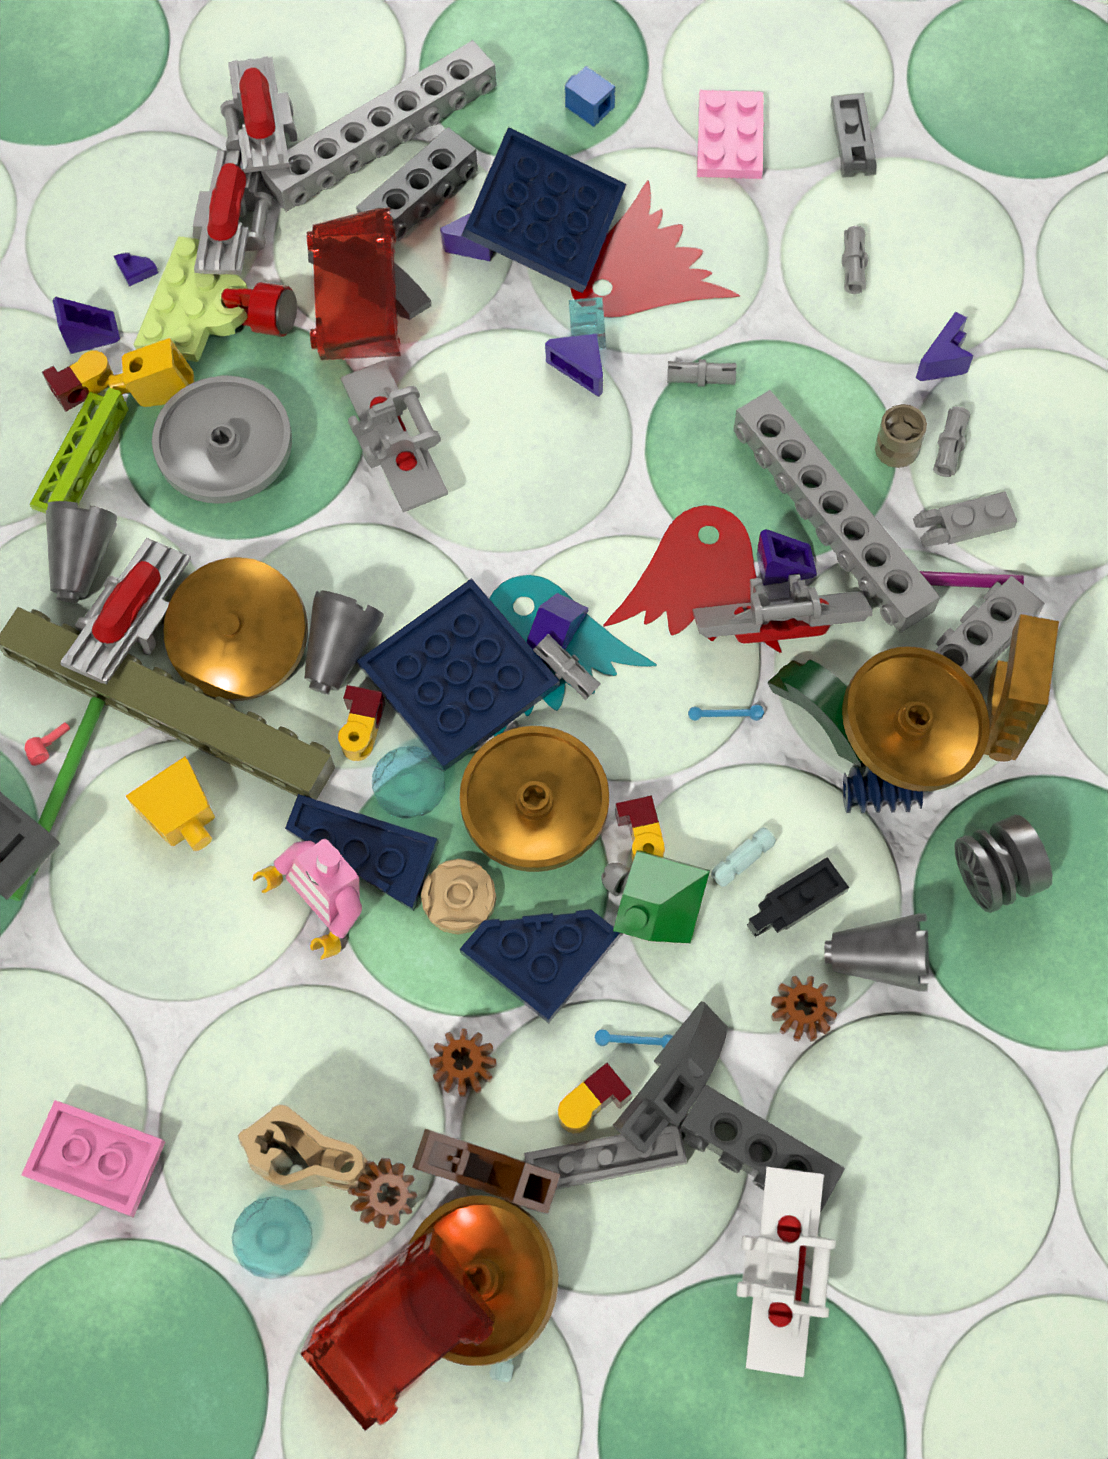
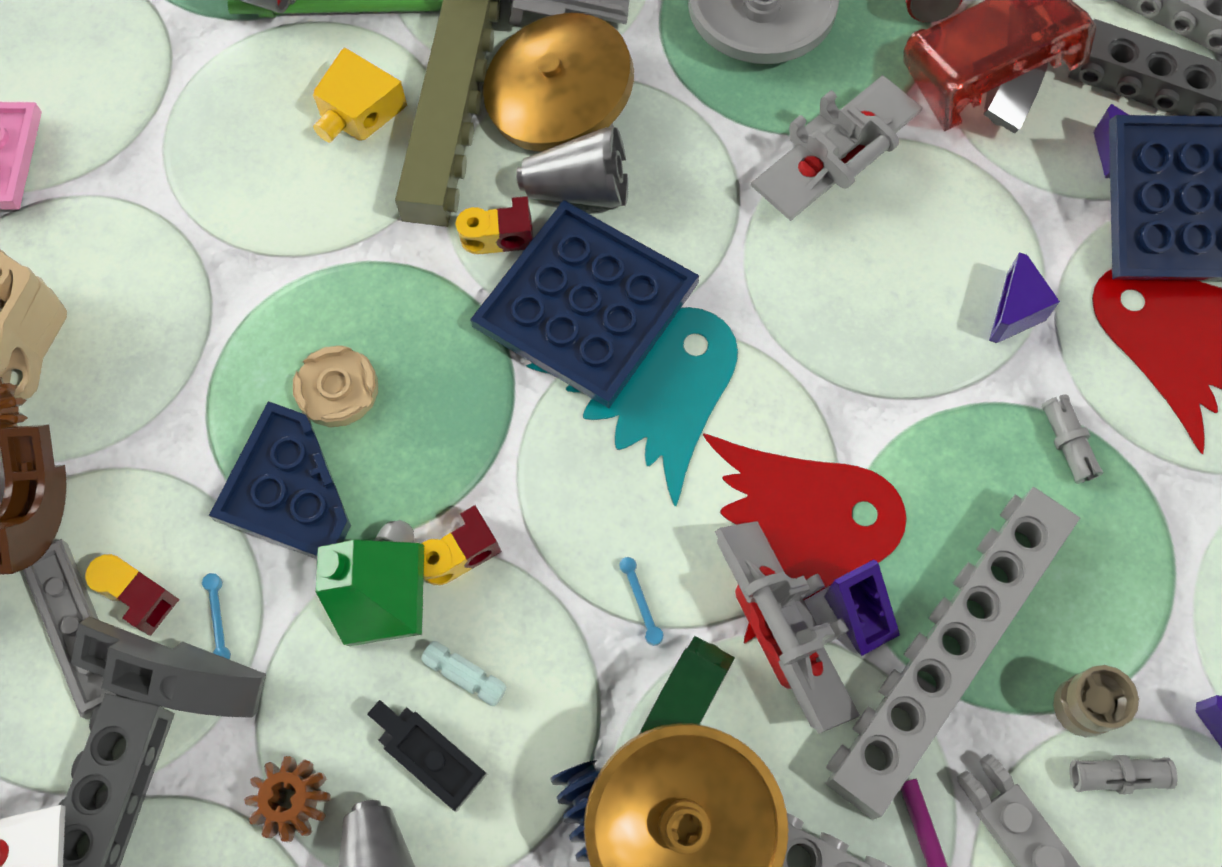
camera: 70 degrees right, 0 degrees up
bright pink torso [253,839,362,960] -> none
dark blue wing [285,794,439,911] -> none
clear light blue tile [372,746,445,819] -> none
dark orange gear [430,1029,497,1097] -> none
pearl gold dish [460,726,609,872] -> none
dark purple slope [526,593,588,666] -> none
light grey pin [533,634,601,700] -> none
clear light blue panel [569,297,606,349] -> none

